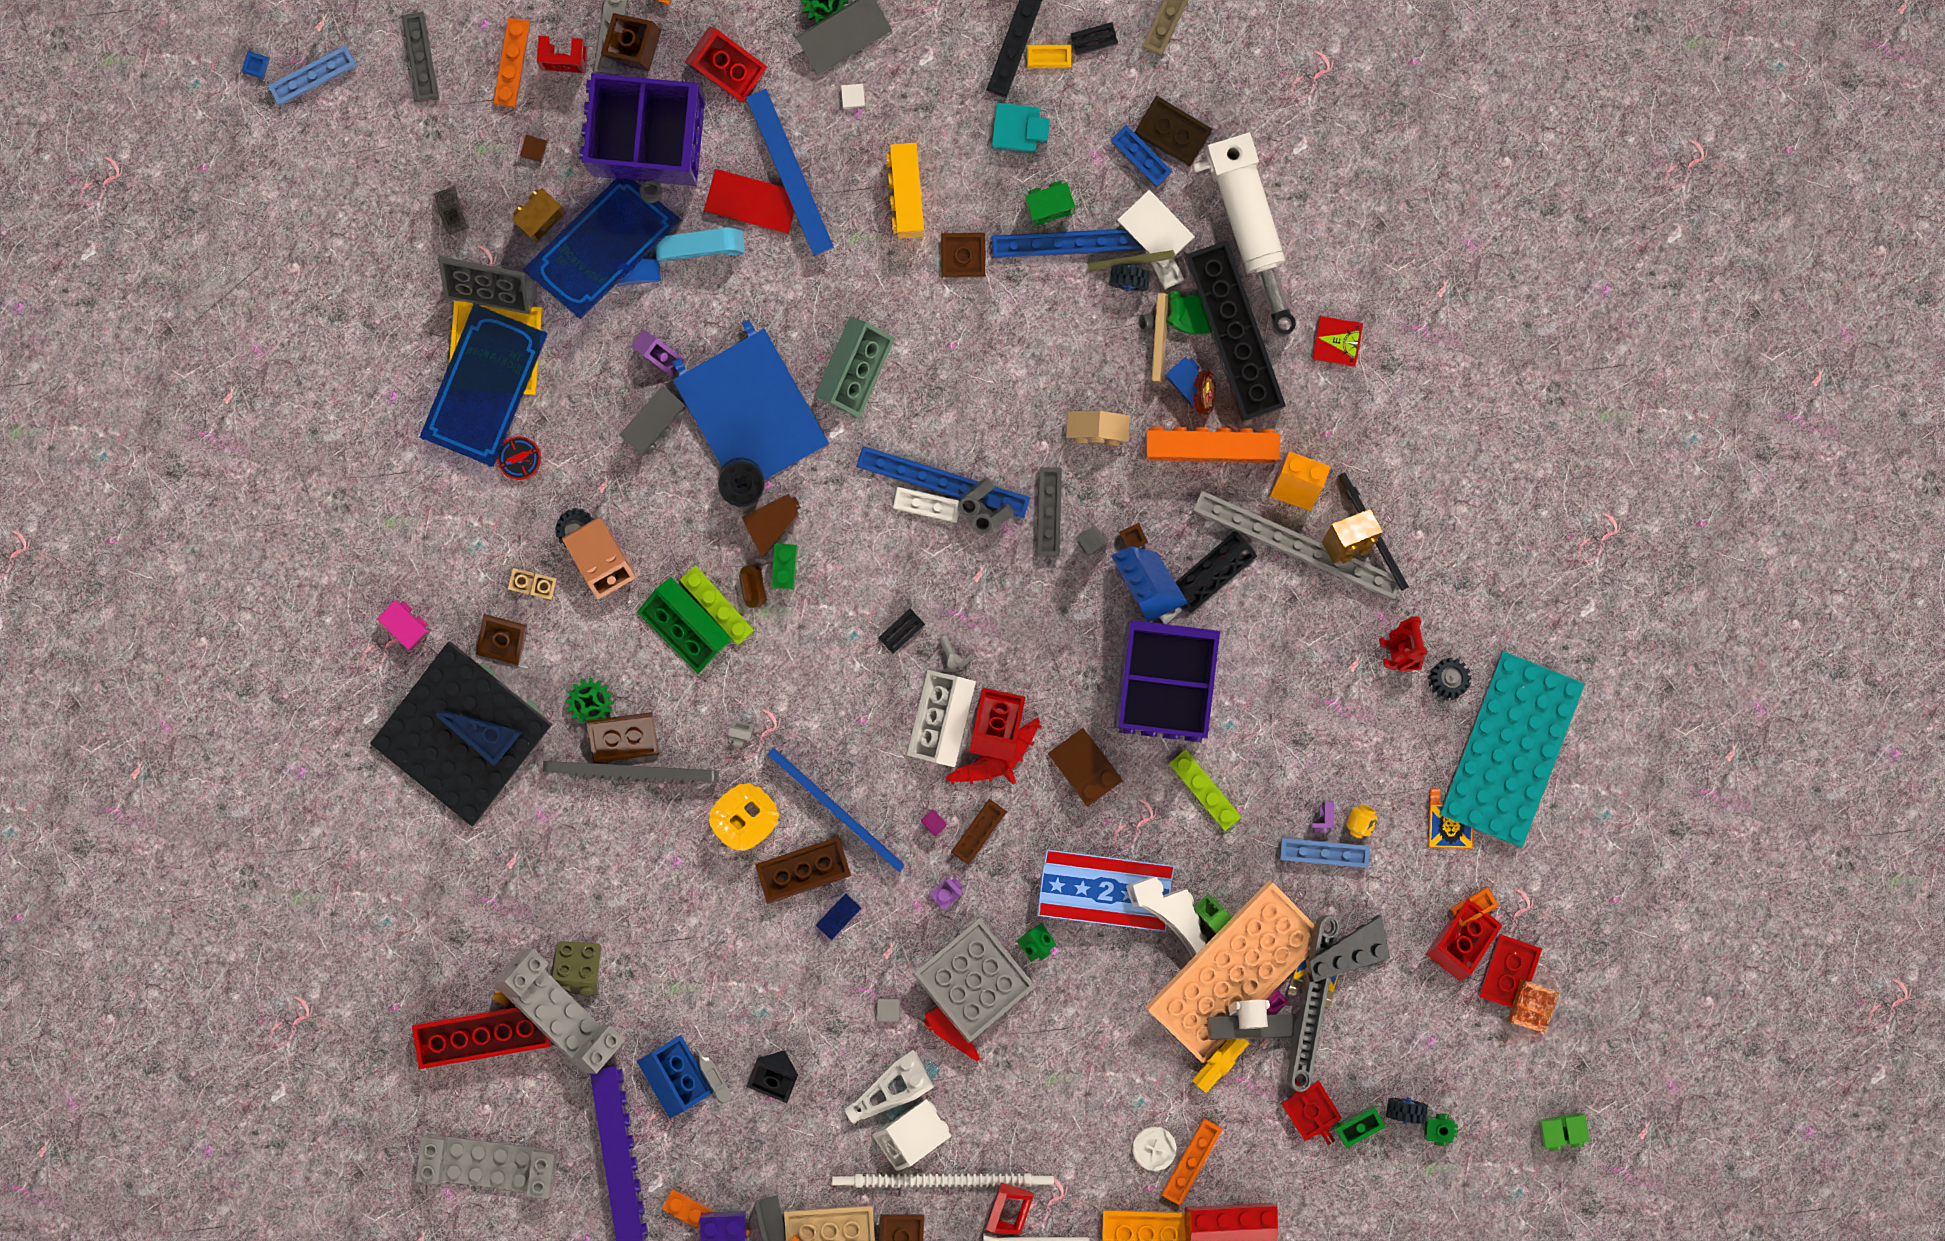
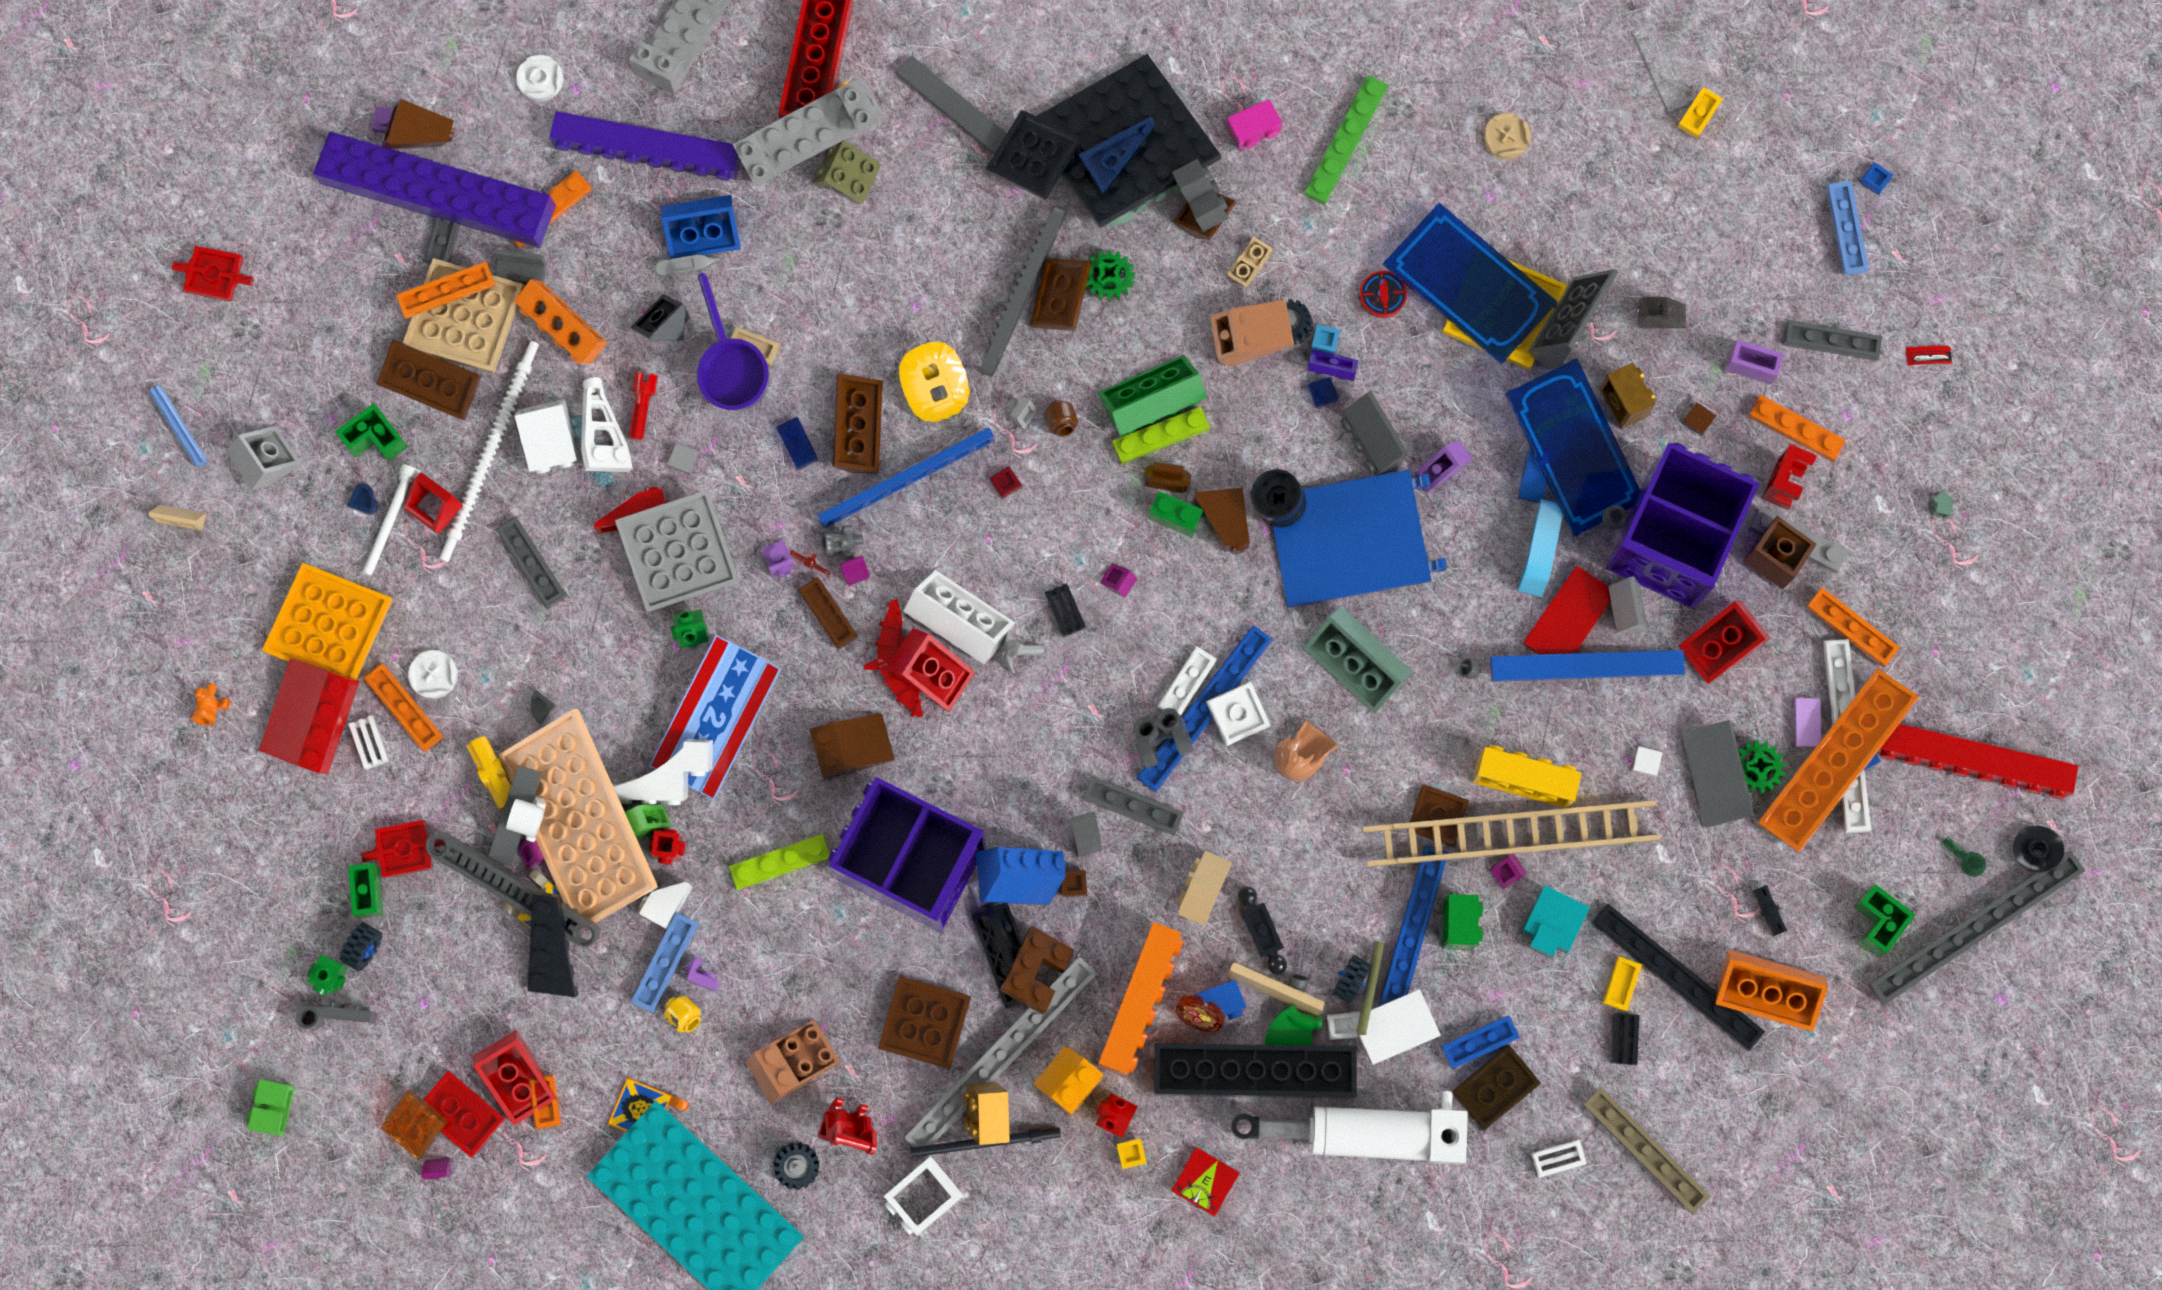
camera: 110 degrees right, 10 degrees down
none -> dark grey plate [296,1003,377,1031]
none -> white tile [349,715,389,770]
none -> magenta slope [421,1157,452,1180]
none -> dark grey tile [496,516,568,609]
none -> orange brick [514,279,608,364]
none -> dark grey tile [531,690,556,724]
none -> red piece [629,372,658,440]
none -> white slope [639,882,693,930]
none -> red brick [649,828,686,865]
none -> dark purple piece [697,273,770,410]
none -> tan tile [730,327,780,367]
none -> nougat slope [745,1019,840,1104]
none -> clear red piece [789,550,831,576]
none -> dark grey piece [822,525,864,562]
none -> reddish brown plate [878,976,971,1070]
none -> white window [884,1156,964,1236]
none -> dark grey tile [896,55,1007,155]
none -> black plate [986,110,1082,200]
none -> dark red tile [989,466,1022,500]
none -> reddish brown plate [1000,926,1074,1015]
none -> reddish brown head [1044,400,1078,437]
none -> red brick [1095,1093,1138,1138]
none -> magenta slope [1100,563,1137,598]
none -> yellow plate [1116,1138,1147,1170]
none -> dark grey brick [1172,159,1229,232]
none -> white tile [1206,682,1271,746]
none -> black plate [1238,886,1287,975]
none -> nougat piece [1273,720,1339,782]
none -> bright green plate [1304,75,1389,205]
none -> dark purple plate [1307,349,1359,381]
none -> clear blue plate [1307,377,1339,408]
none -> dark azure plate [1311,324,1340,354]
none -> tan ladder [1361,800,1661,868]
none -> dark grey hinge [1459,658,1481,679]
none -> tan tile [1483,113,1531,160]
none -> magenta slope [1490,854,1527,890]
none -> white tile [1530,1140,1587,1178]
none -> light grey slope [1608,576,1649,634]
none -> yellow plate [1677,87,1723,139]
none -> medium lavender brick [1725,340,1784,384]

